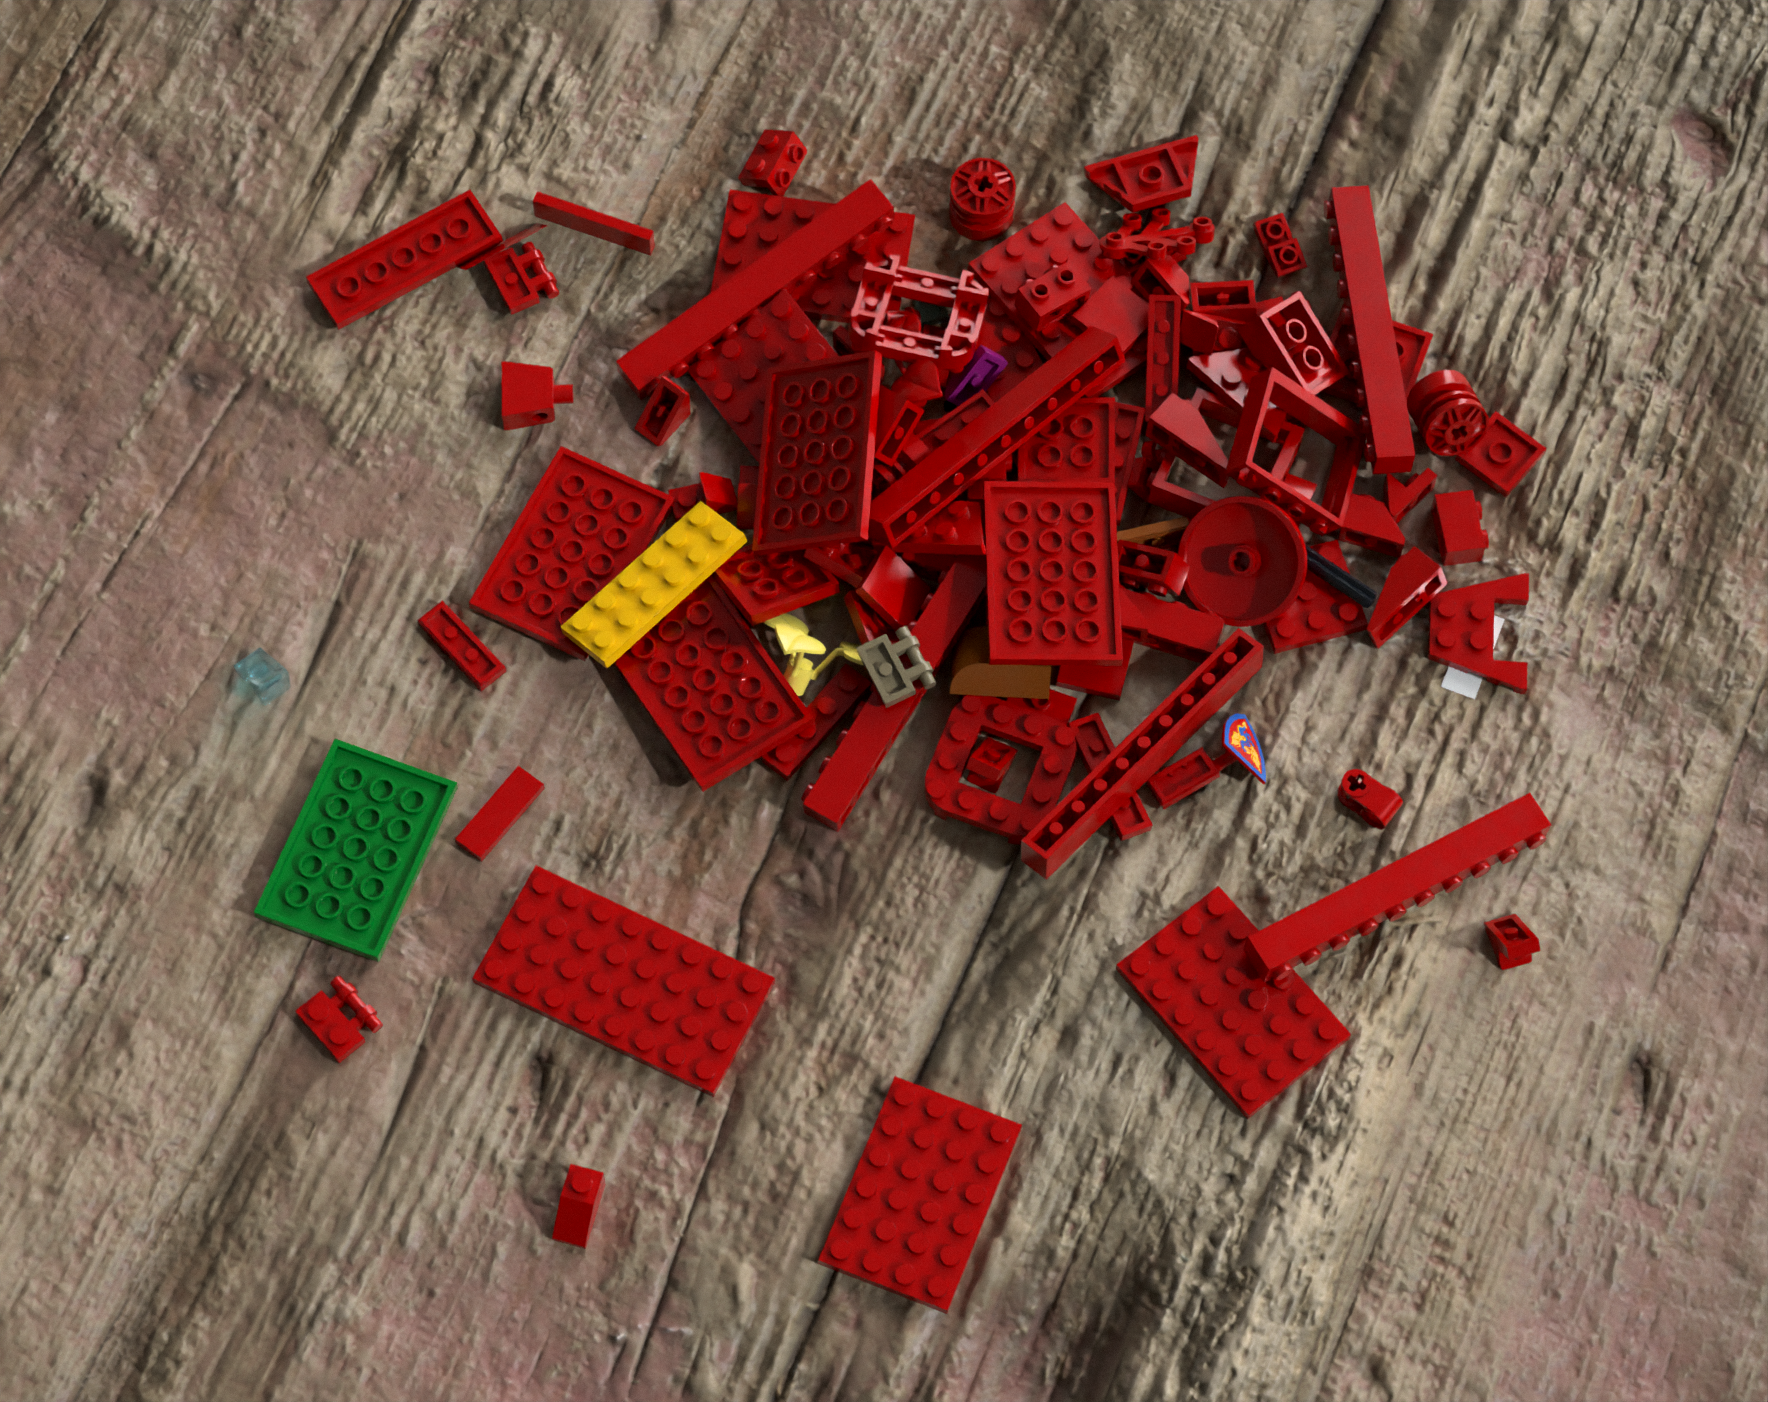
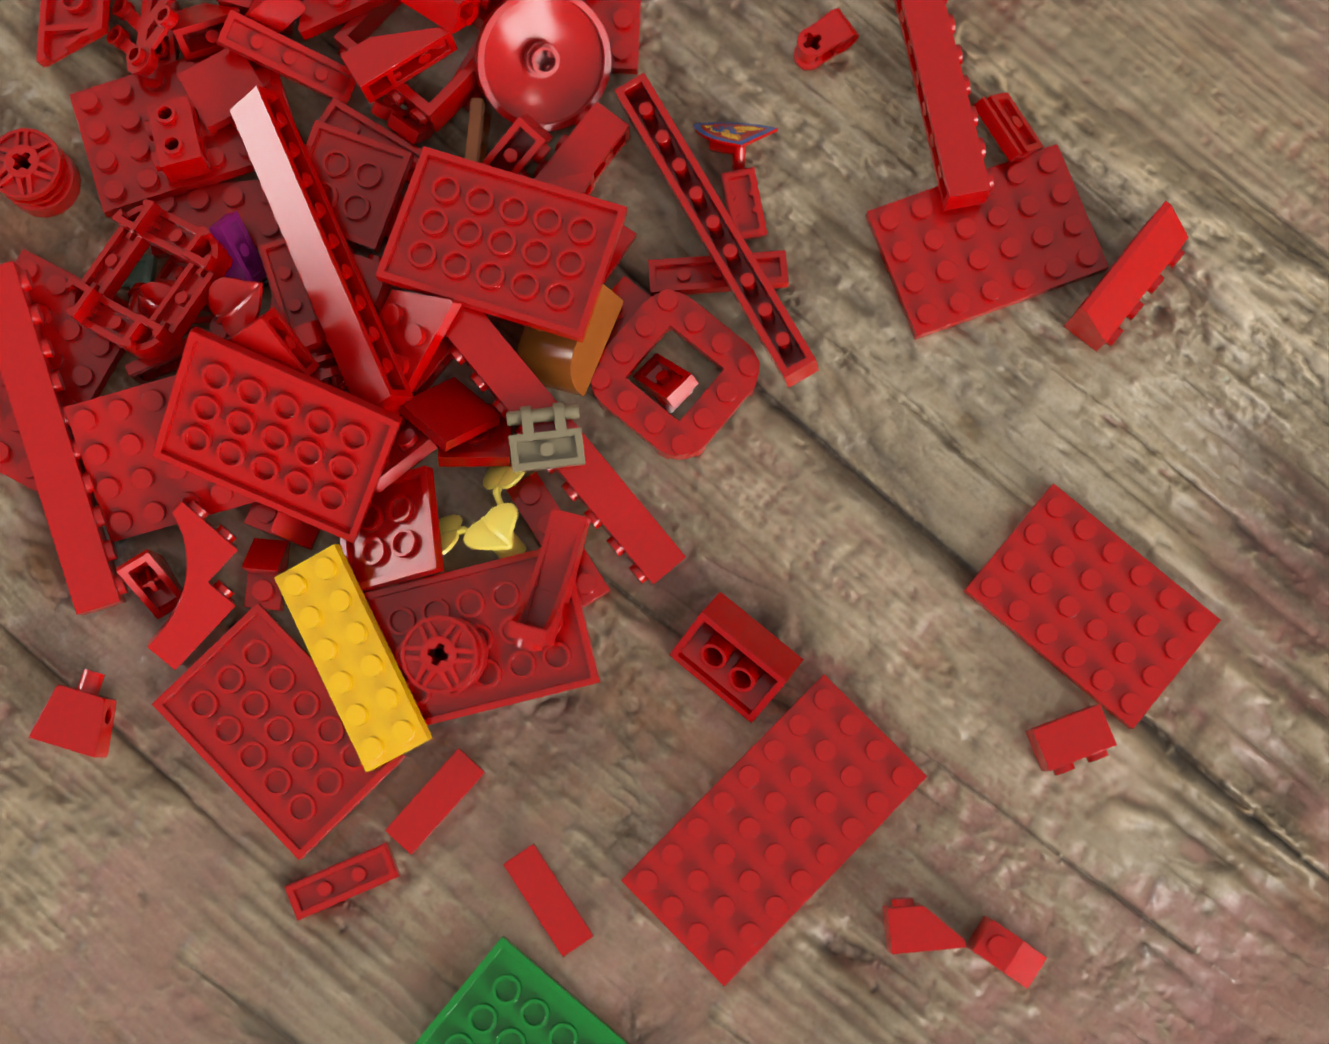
camera: 70 degrees left, 15 degrees up
none -> red arch [147,499,238,670]
none -> red tile [385,748,486,855]
none -> red wheel [400,615,489,694]
none -> red arch [507,508,591,651]
none -> red slope [669,592,804,723]
none -> red slope [882,897,966,955]
none -> red plate [973,92,1044,162]
none -> red brick [1025,704,1117,776]
none -> slope [1063,201,1189,352]

